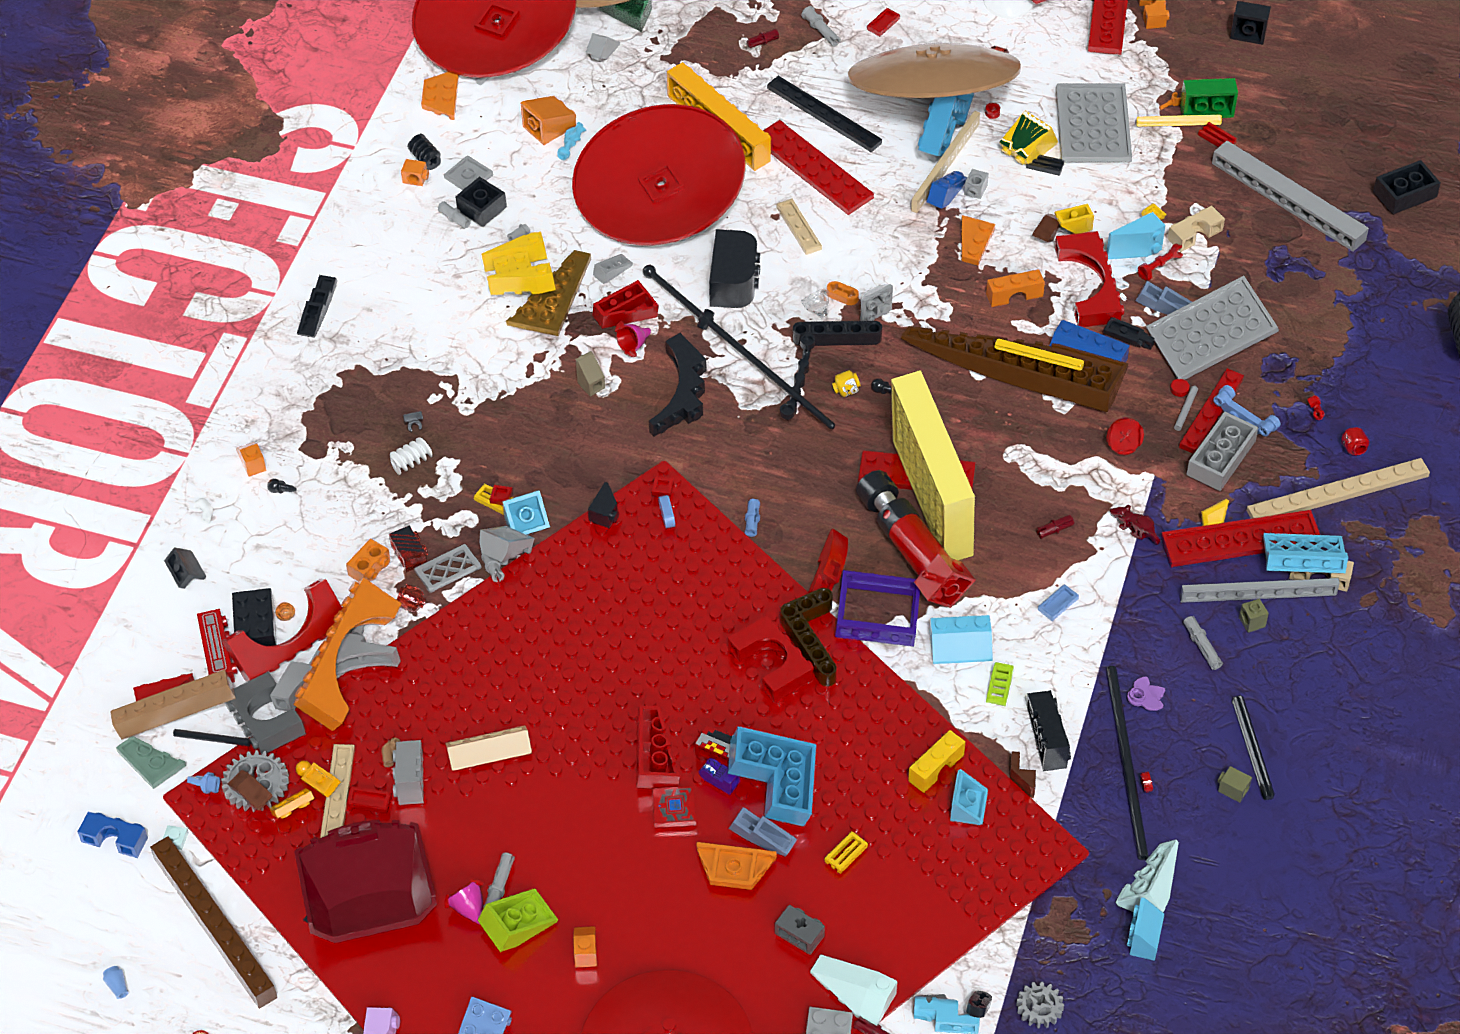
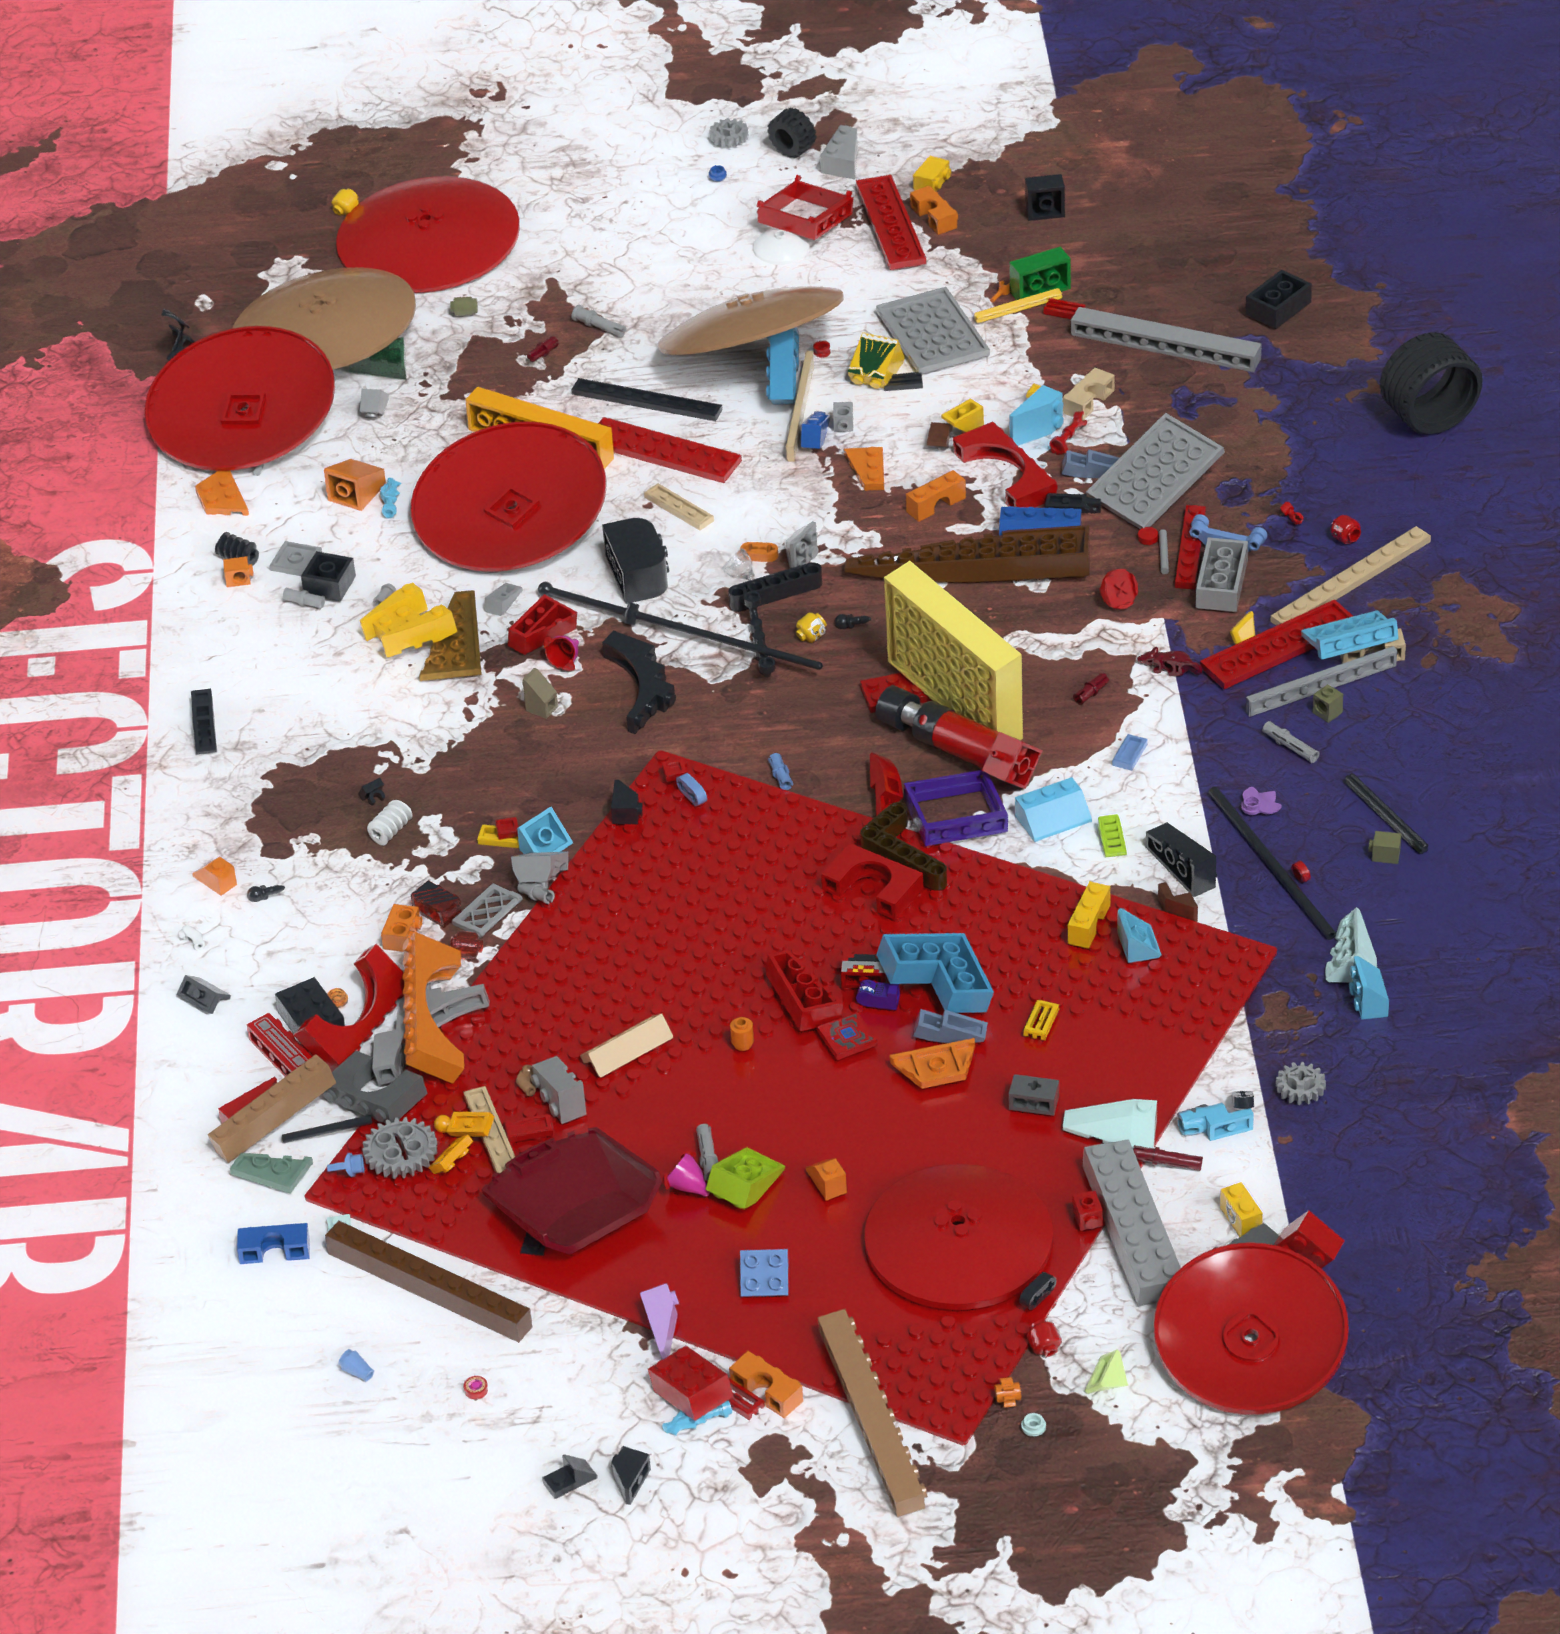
camera: 20 degrees left, 10 degrees down
copper slope [227,770,273,811] -> none
red tile [867,8,900,37] -> none
yellow axle [995,339,1084,371] -> none
none -> orange brick [730,1017,754,1051]

